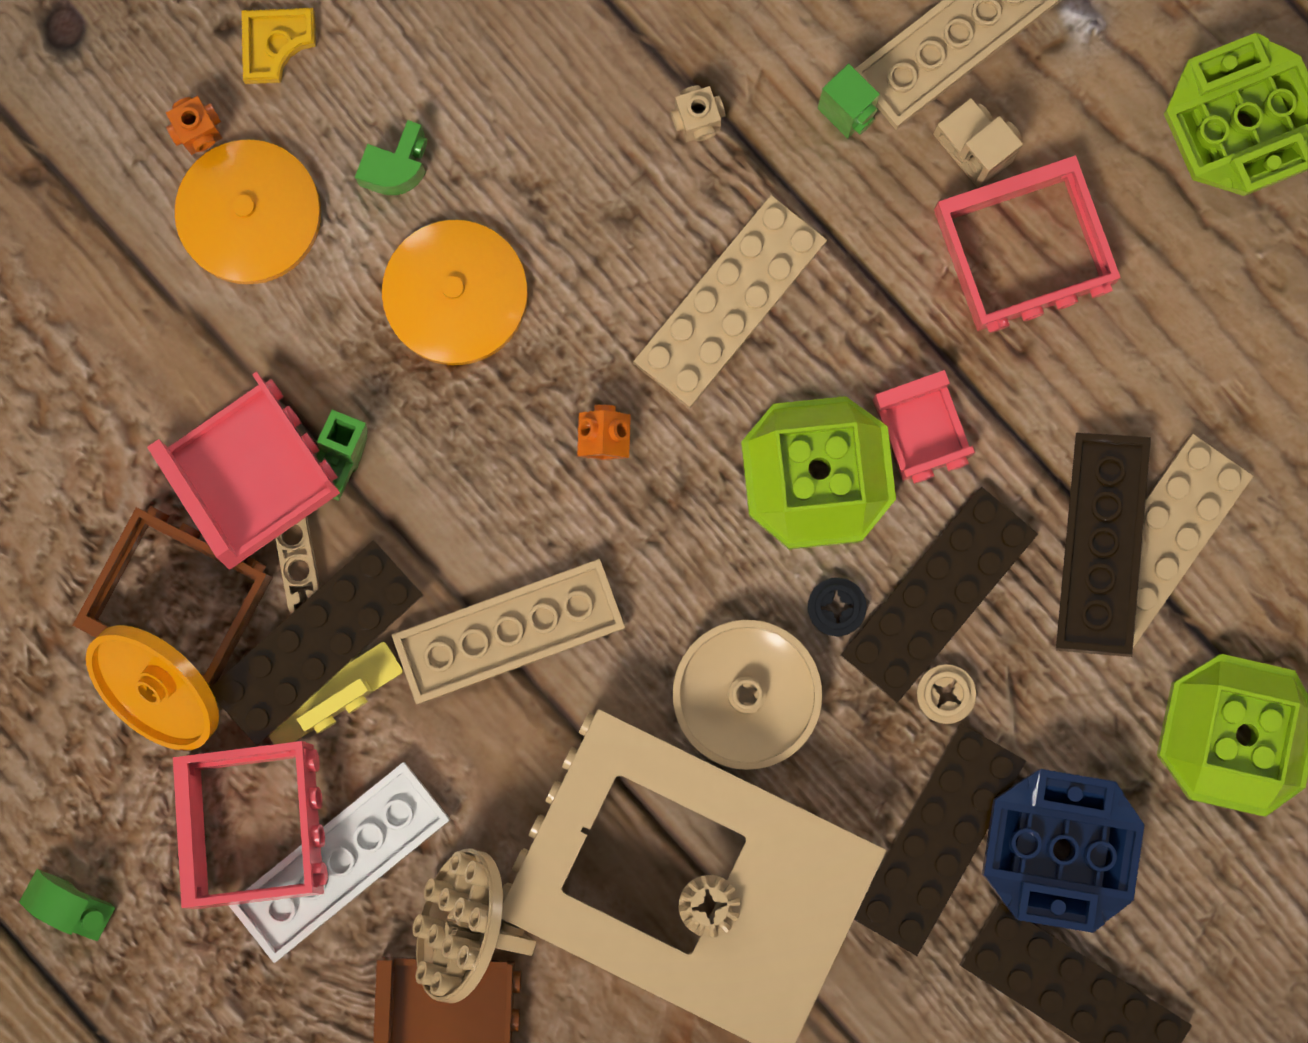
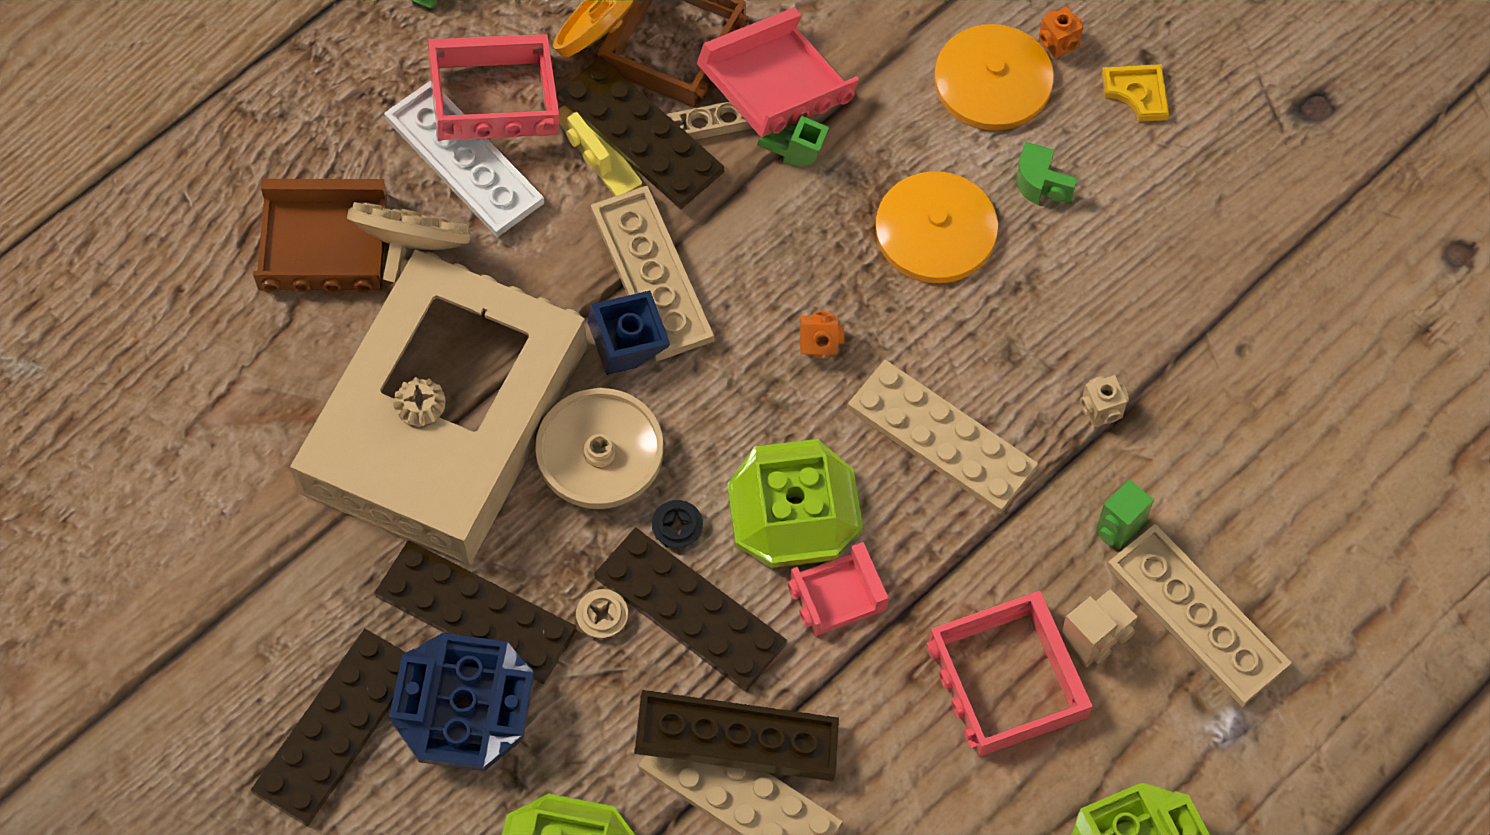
camera: 85 degrees right, 20 degrees down
none -> dark blue slope [587,290,670,375]

